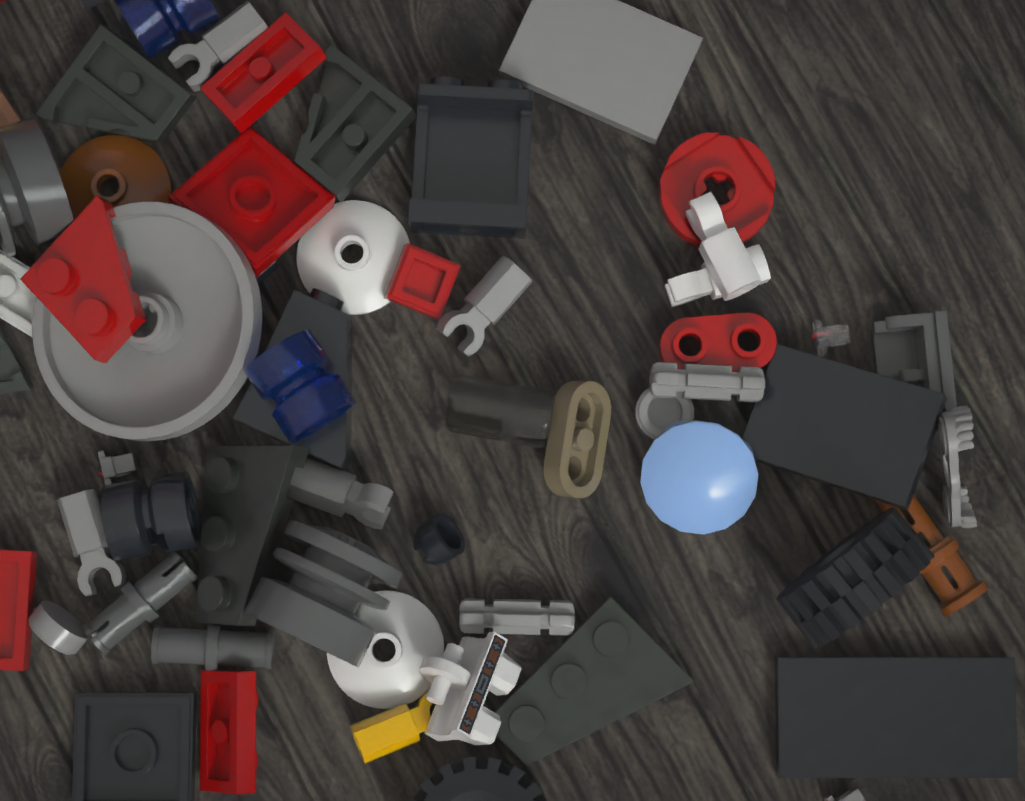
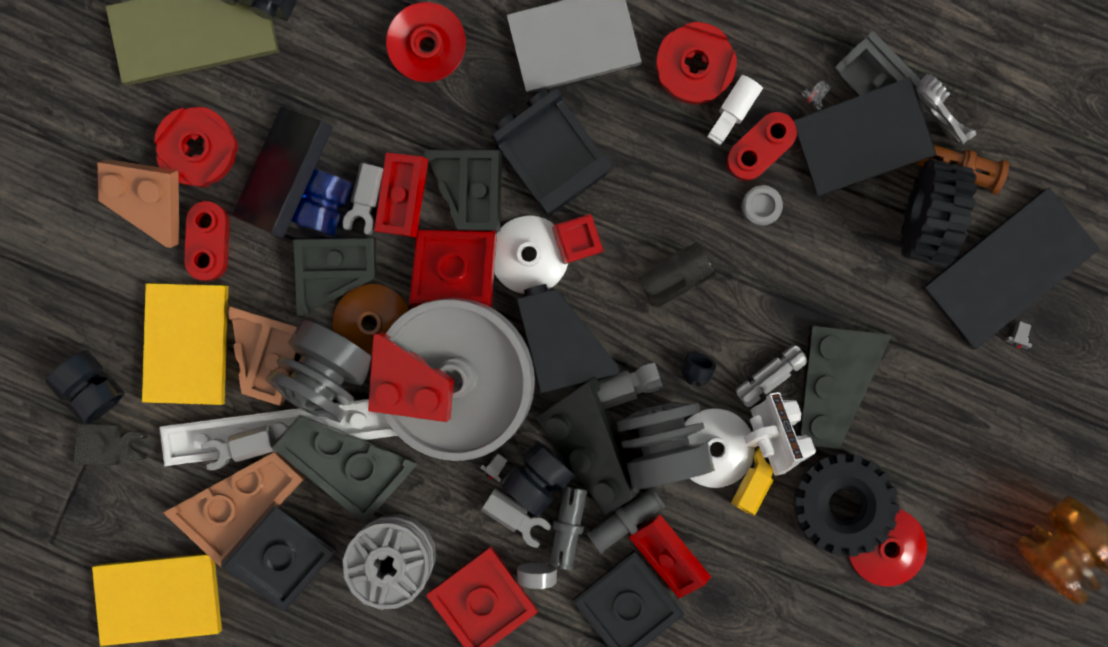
camera: 40 degrees left, 5 degrees up
clear blue wheel [244,329,356,444] -> none
light grey bar [436,256,532,356] -> none
dark tan plate [544,381,611,498] -> none
light blue dish [640,420,758,535] -> none
light grey axle [649,362,765,402] -> none
white bar [685,192,761,301] -> none

